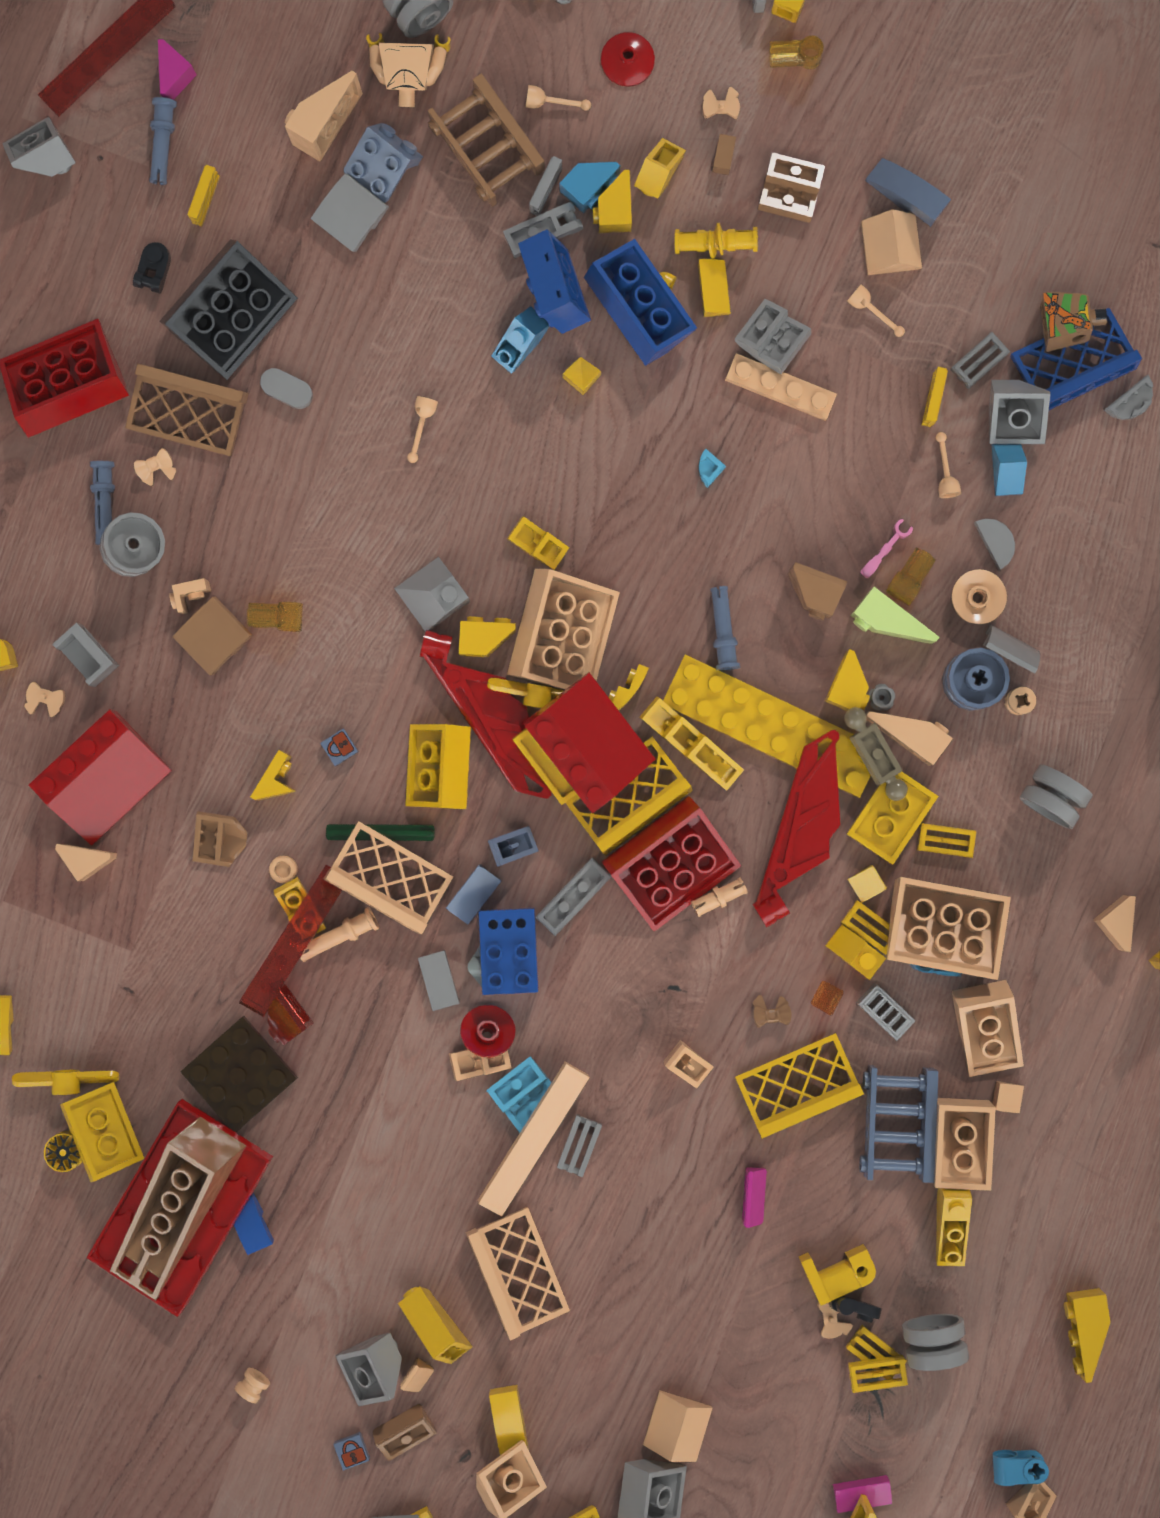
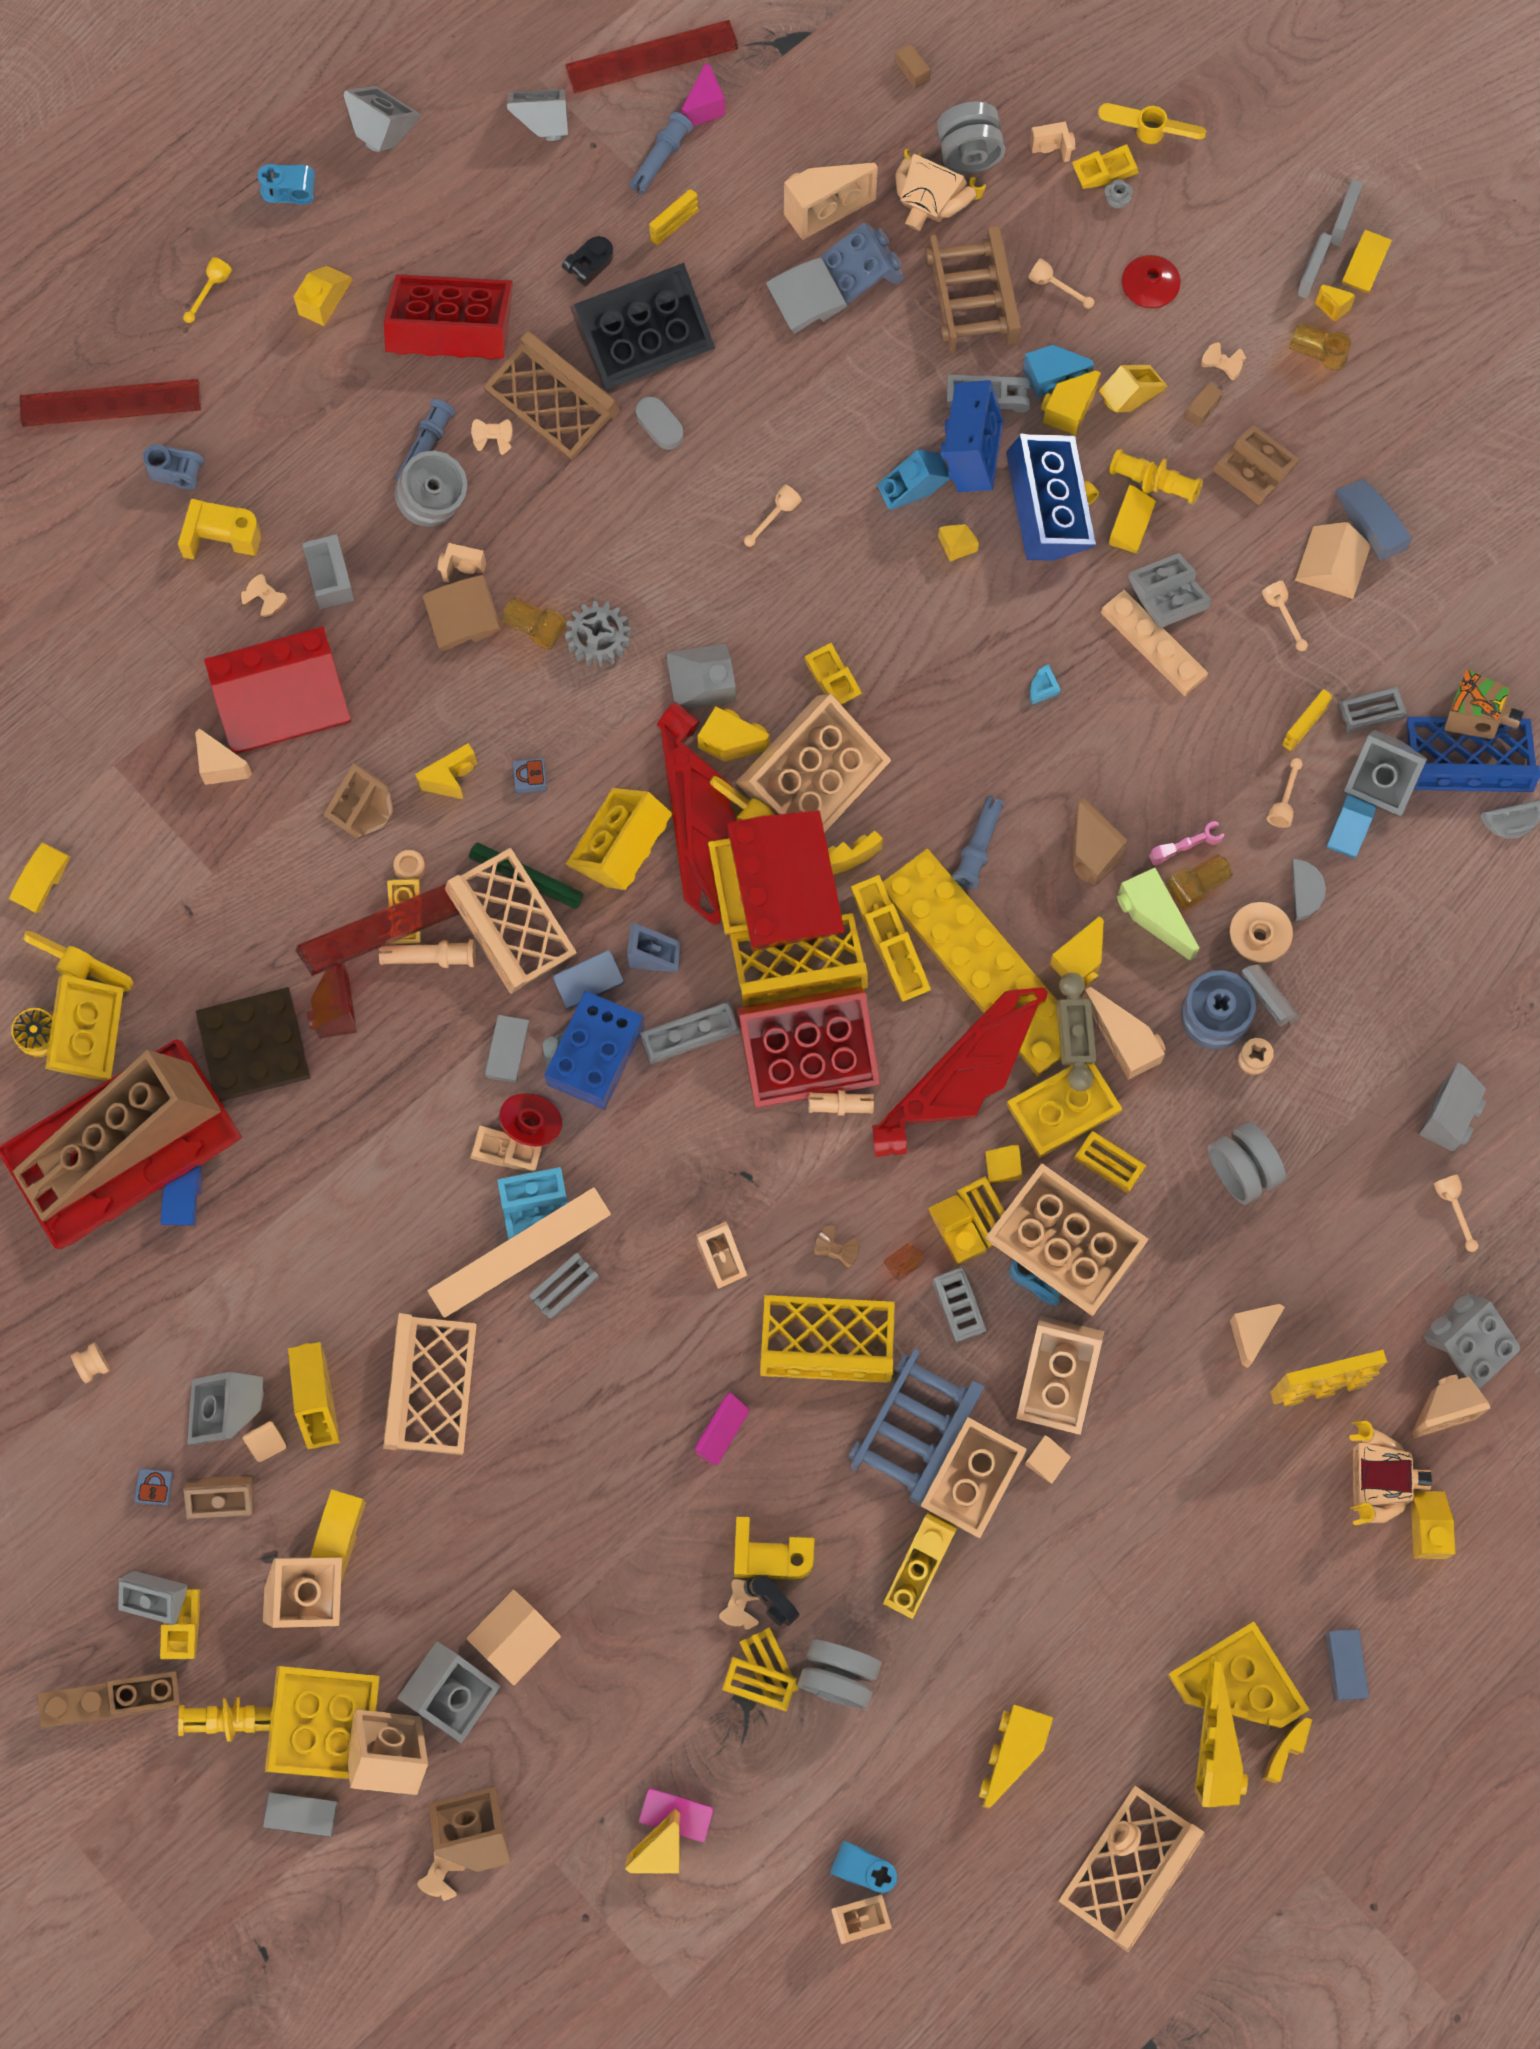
camera: 25 degrees right, 15 degrees down
light grey tile [529,156,562,216] -> none
light grey plate [868,684,895,711] -> none
none -> light grey gear [565,601,631,668]

